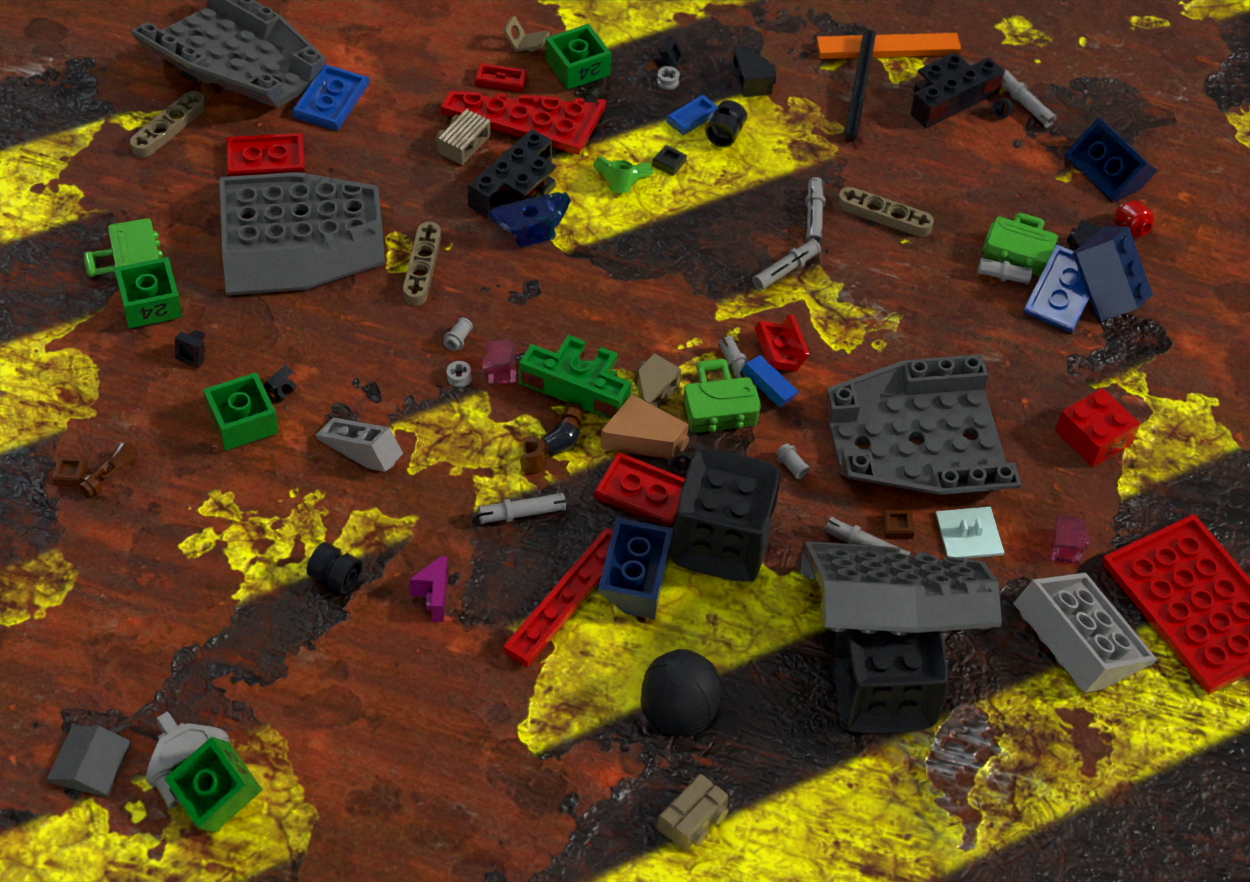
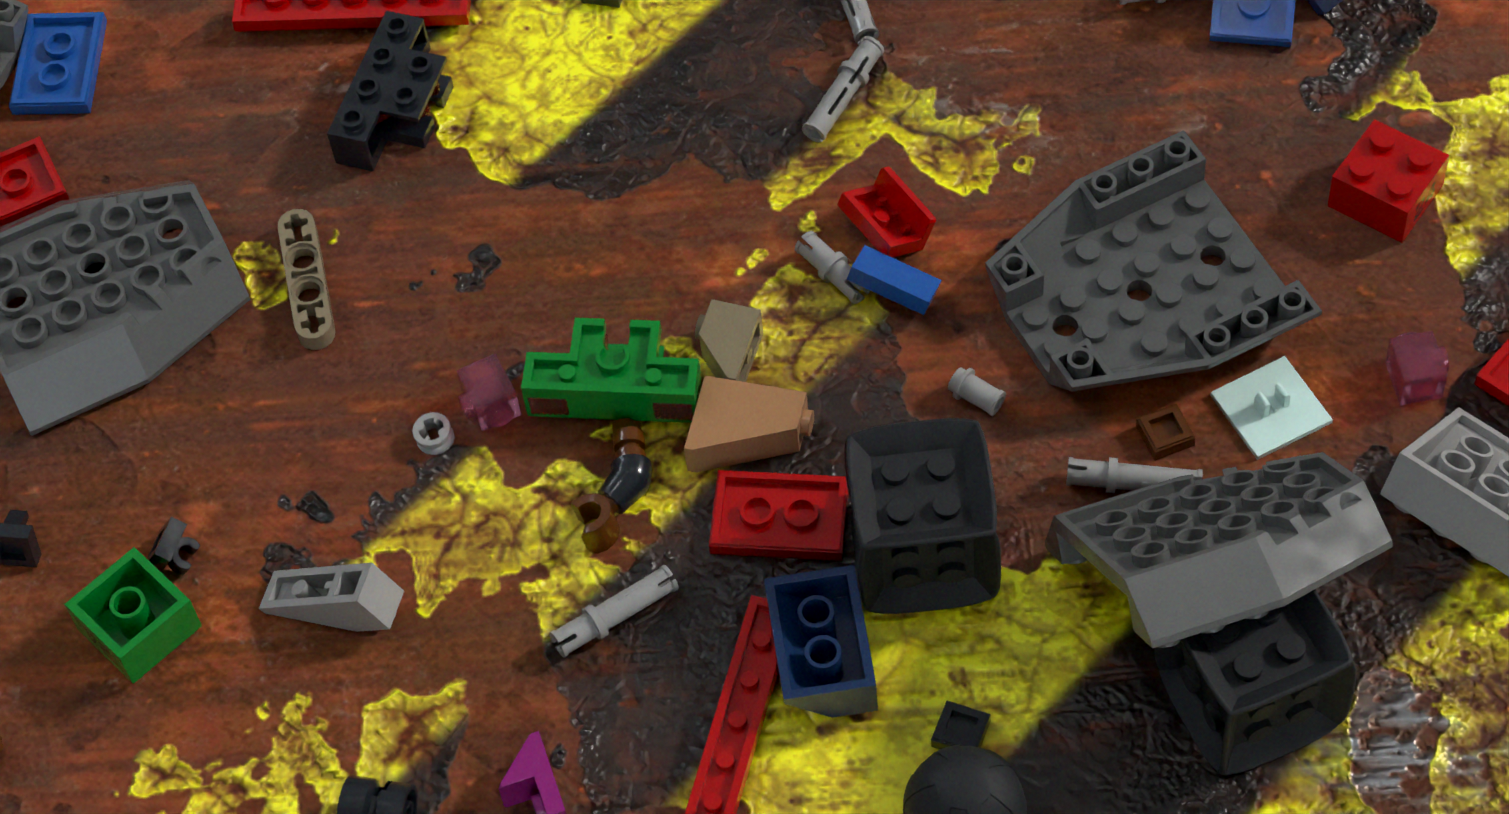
camera: 10 degrees left, 5 degrees up
dark tan brick [436,109,490,165] -> none
light grey pin [443,317,473,351] -> none
clear blue piece [488,192,572,248] -> none
bright green axle [593,156,653,193] -> none
black hinge [671,451,692,476] -> none
bright green piece [683,359,761,433] -> none
none -> black tile [931,701,991,749]

